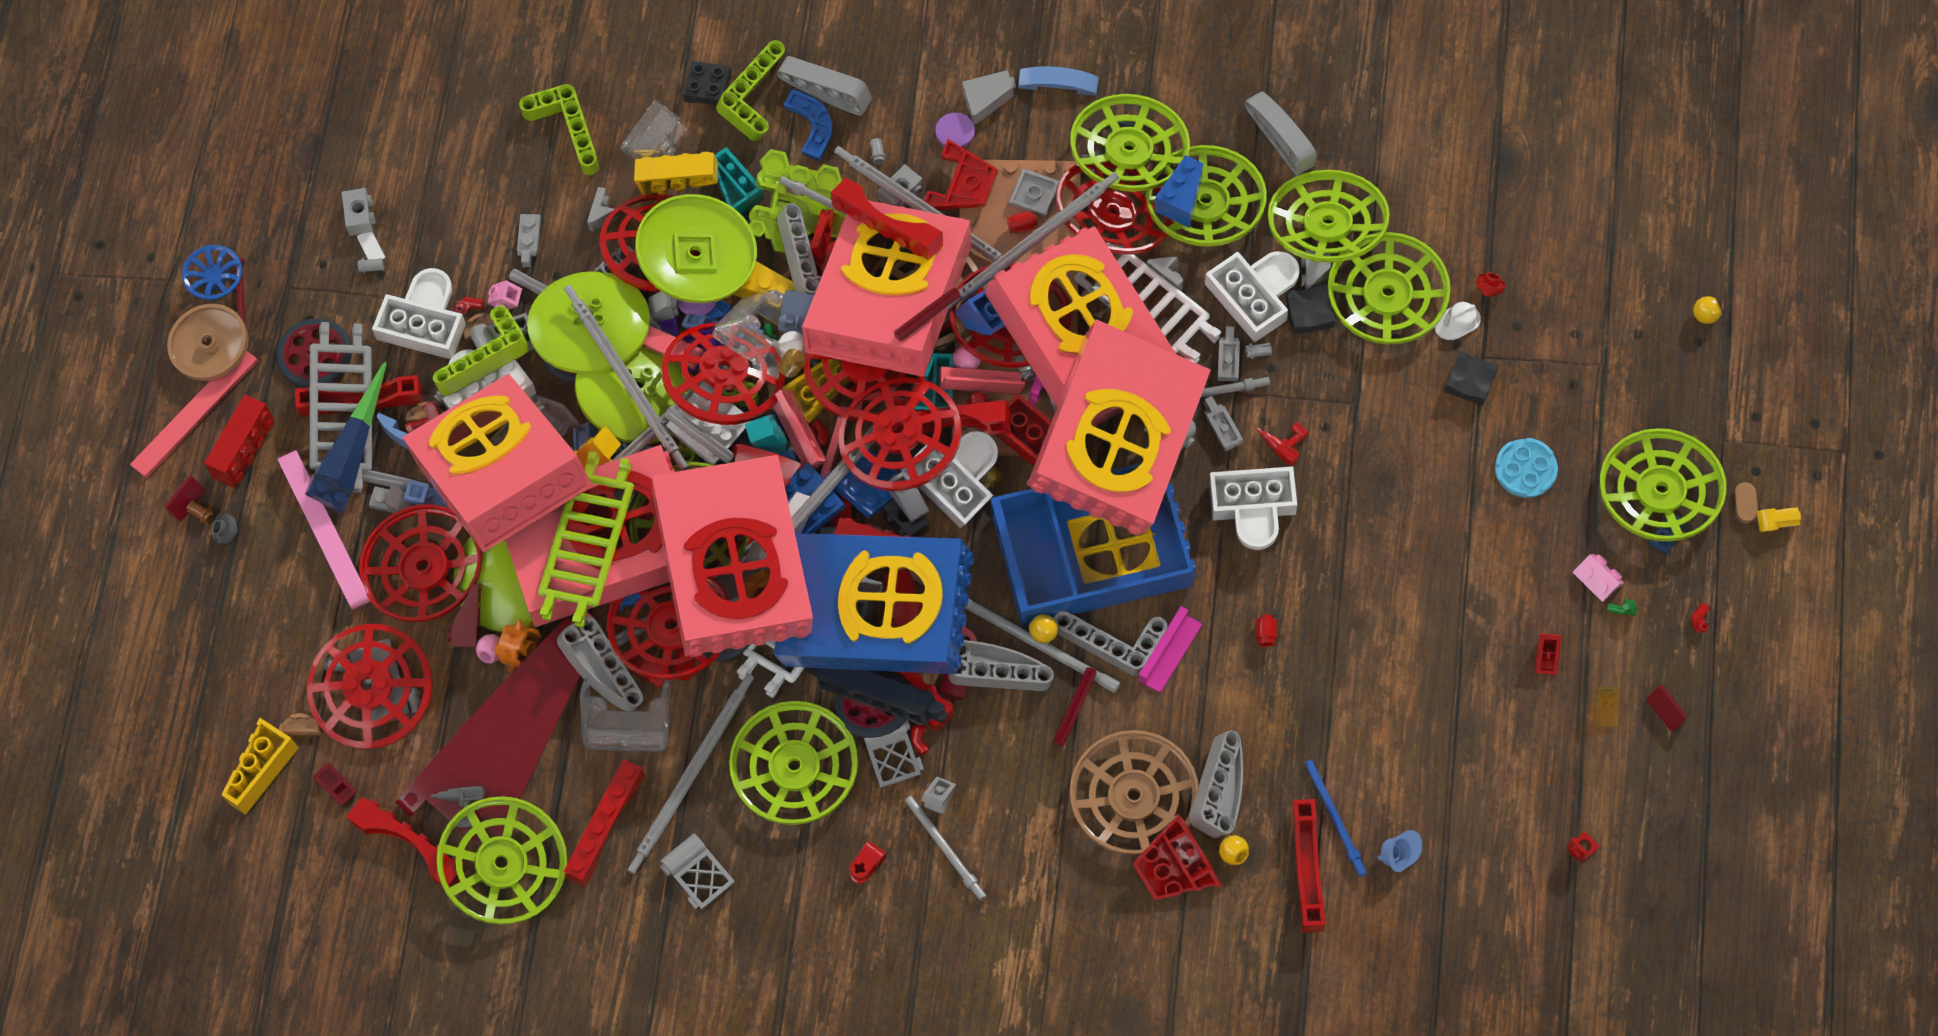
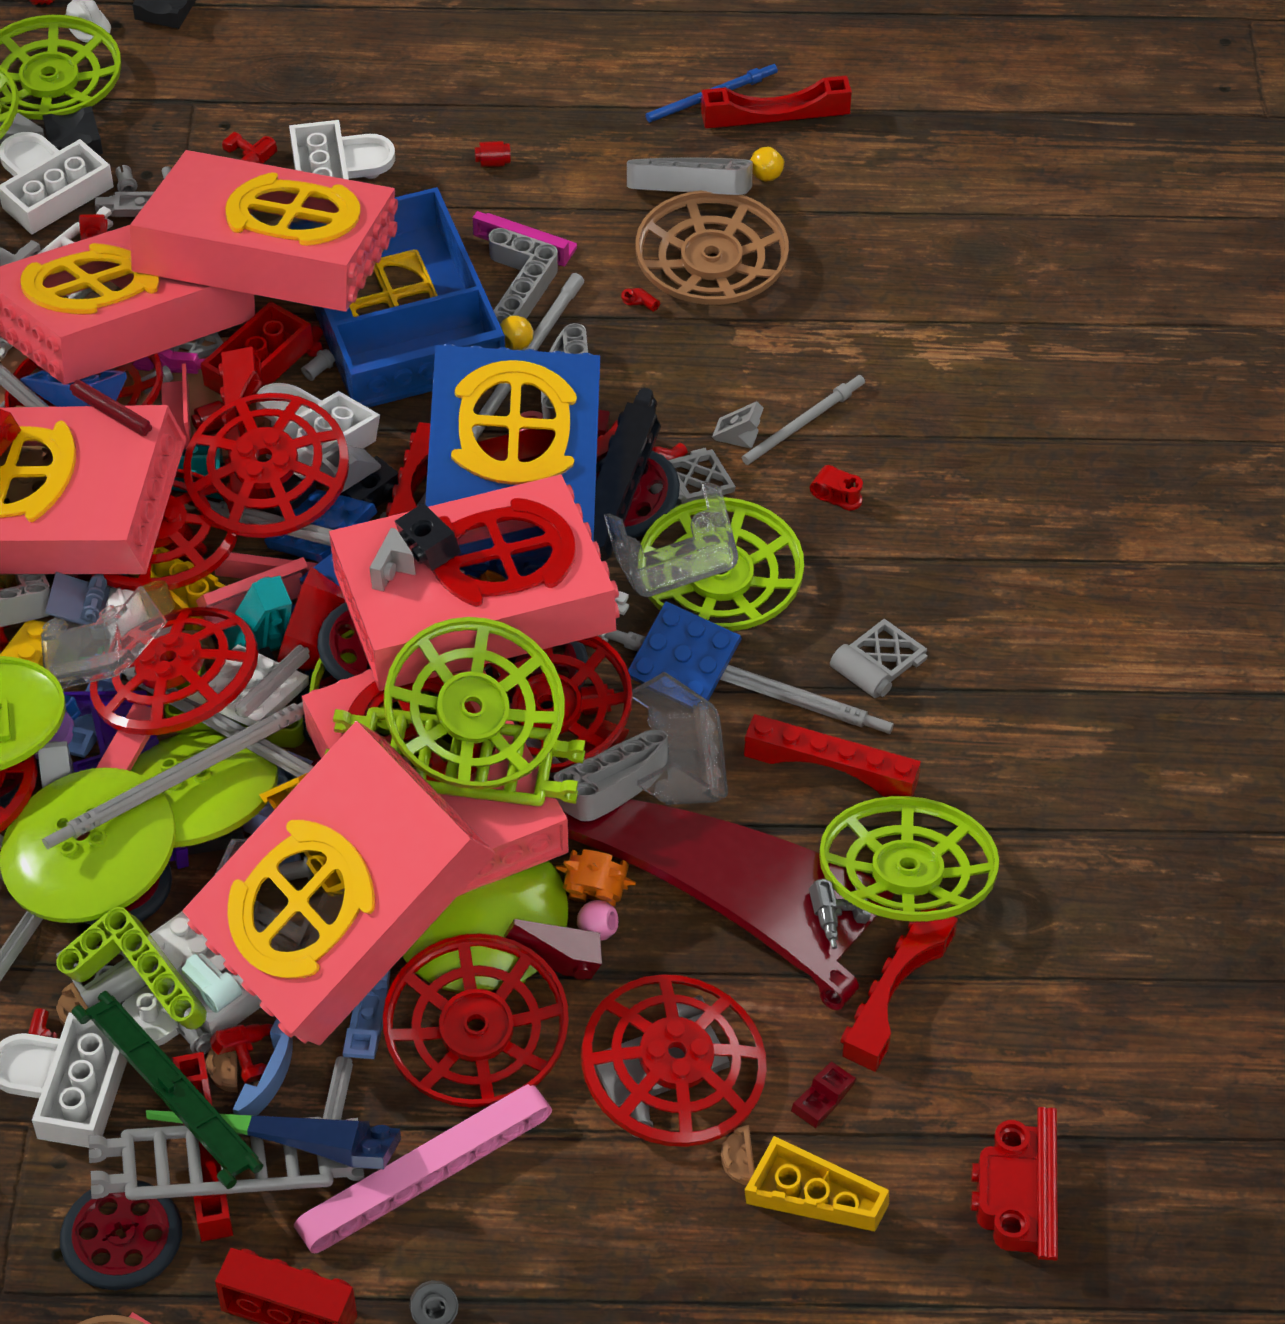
camera: 100 degrees left, 15 degrees down
light grey slope [369,485,413,513] -> none
bright pink brick [488,280,522,310] -> none
dark red axle [1053,667,1097,746] -> none
red wedge [1133,813,1222,900] -> none
medium blue piece [1377,830,1422,872] -> none
none -> dark green piece [71,991,263,1189]
none -> red bracket [79,214,108,240]
none -> light aqua piece [181,953,242,1013]
none -> light grey slope [369,528,416,591]
none -> lime dish [384,617,565,789]
none -> black brick [395,503,461,571]
none -> clear windscreen [604,482,738,597]
none -> red arm [621,288,660,312]
none -> blue plate [628,601,742,712]
none -> red brick [971,1107,1058,1261]

